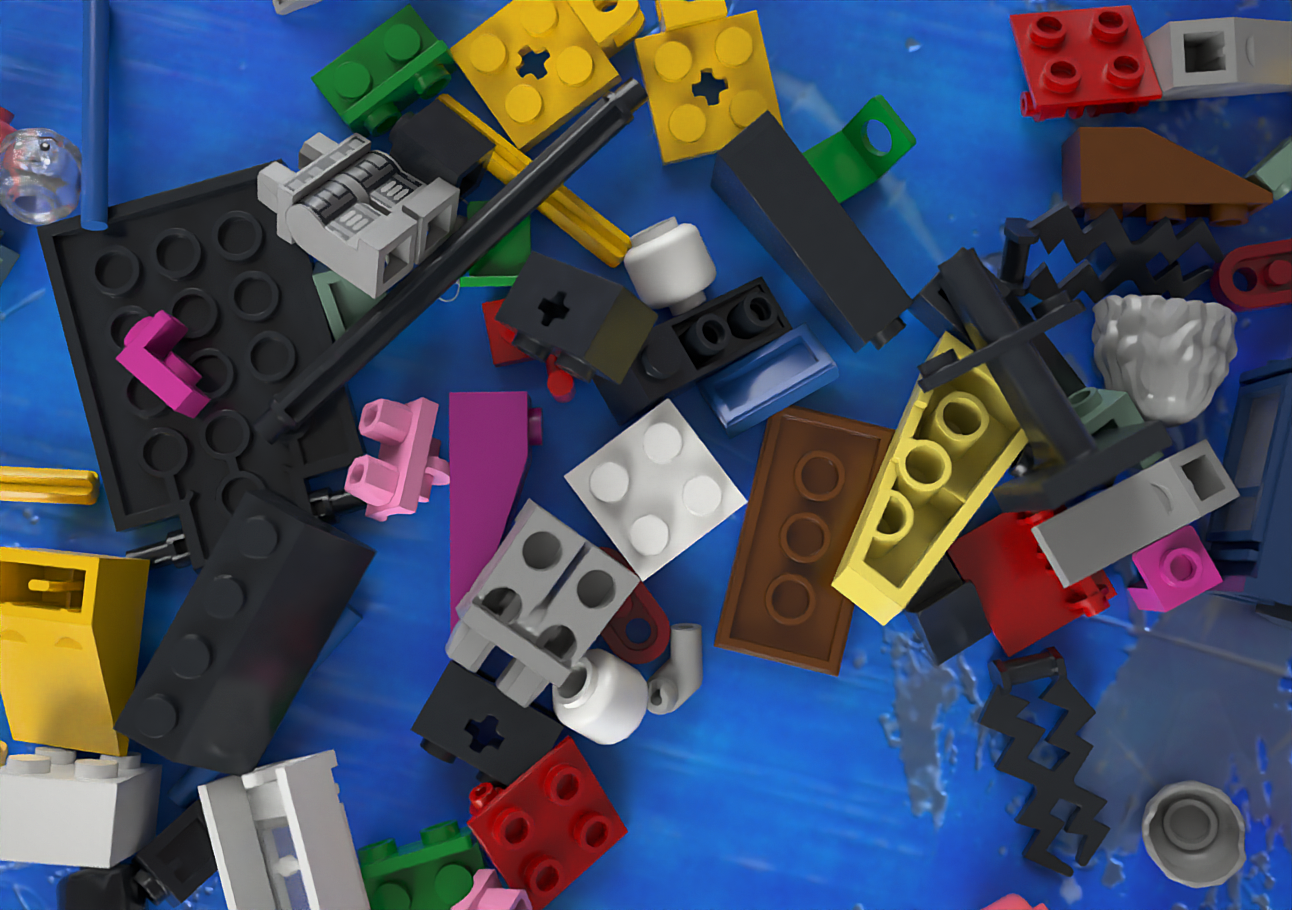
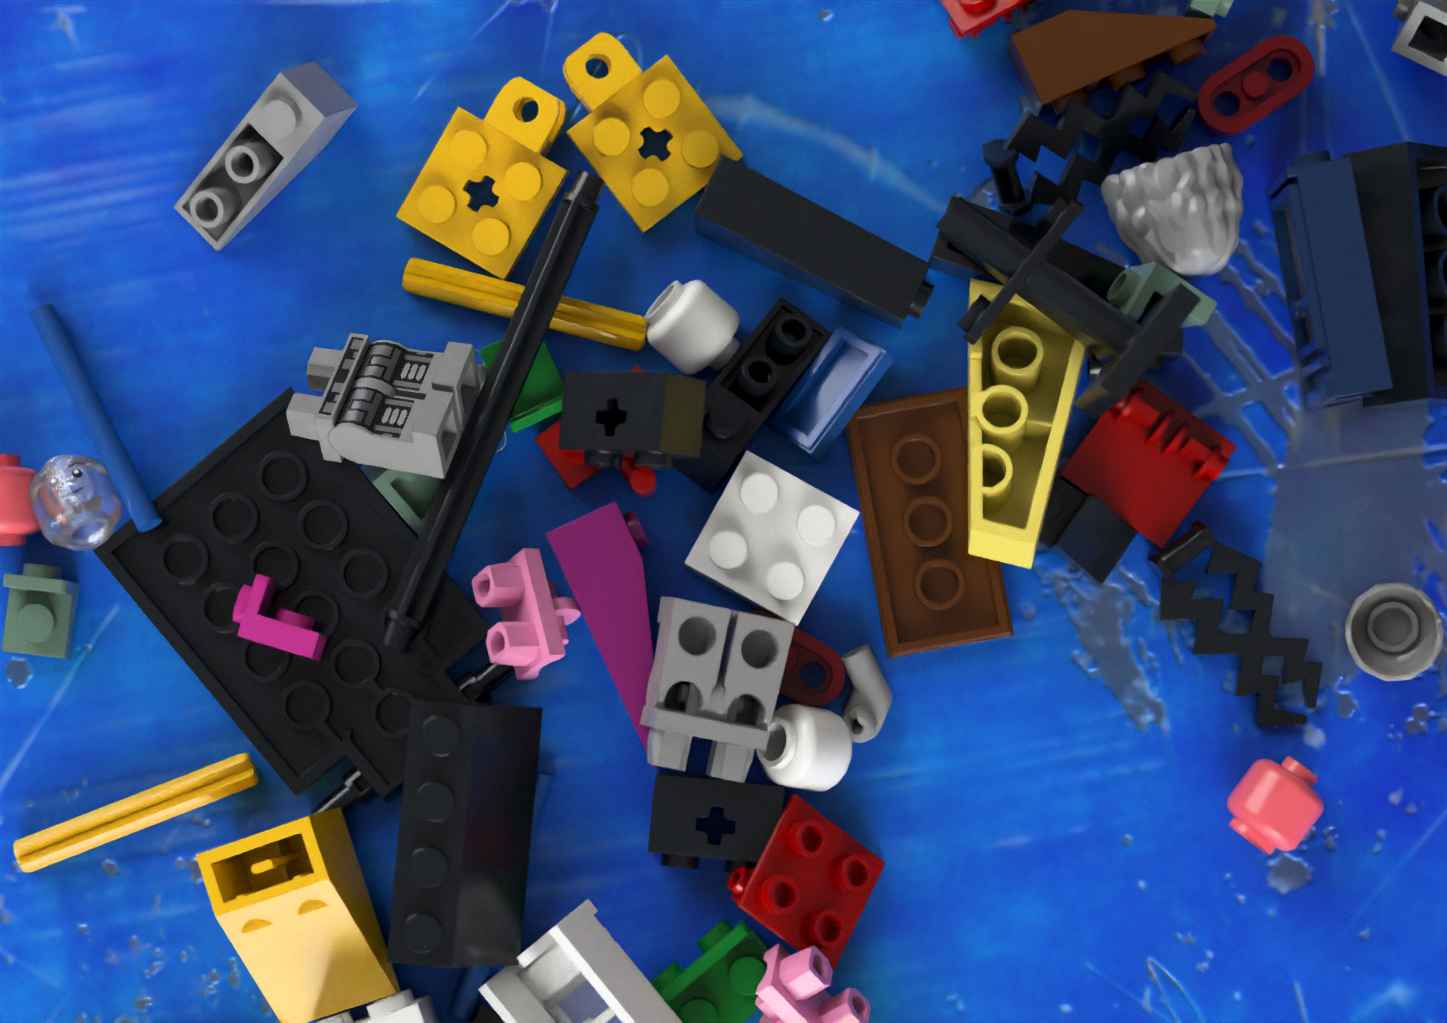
camera: 15 degrees left, 0 degrees up
green bracket [311,4,457,138] -> none
black brick [388,99,496,204] -> none
green bracket [802,94,917,205] -> none
light grey slope [1031,439,1241,588] -> none
dark pink bracket [1127,525,1223,612] -> none

